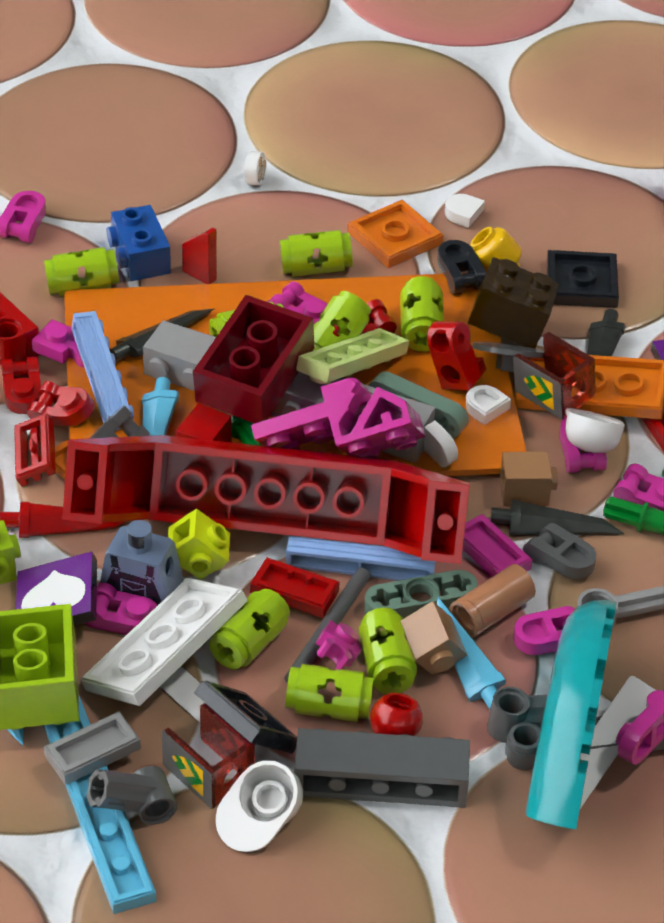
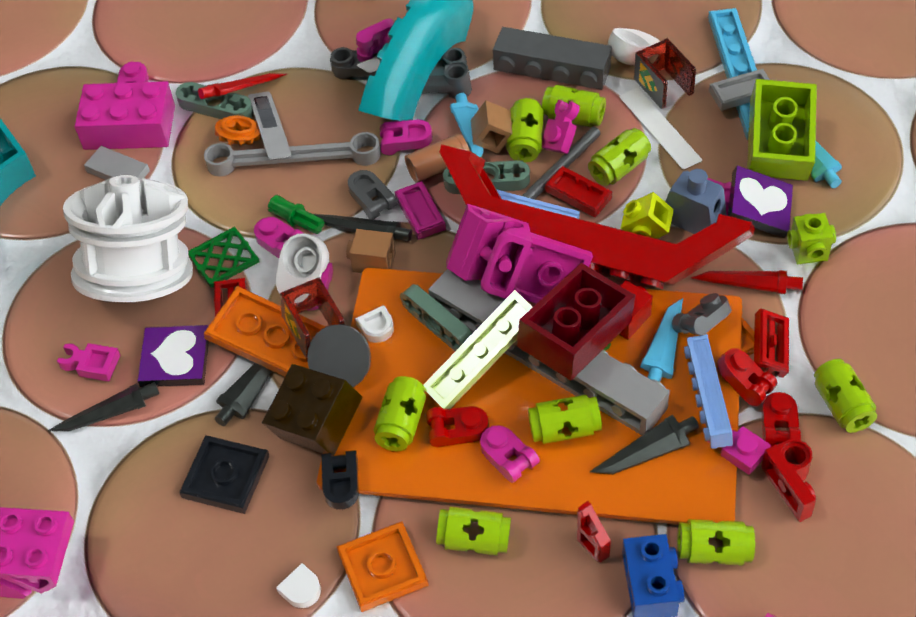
camera: 160 degrees left, 10 degrees up
white tile [80,578,248,706] -> none
dark grey piece [86,766,177,825] -> none
black tile [194,681,297,754] -> none
lime piece [313,291,371,351] -> none
red piece [370,692,423,736] -> none
white tile [424,421,458,467] -> none
red leg [427,321,487,391] -> none
yellow head [470,227,522,272] -> none

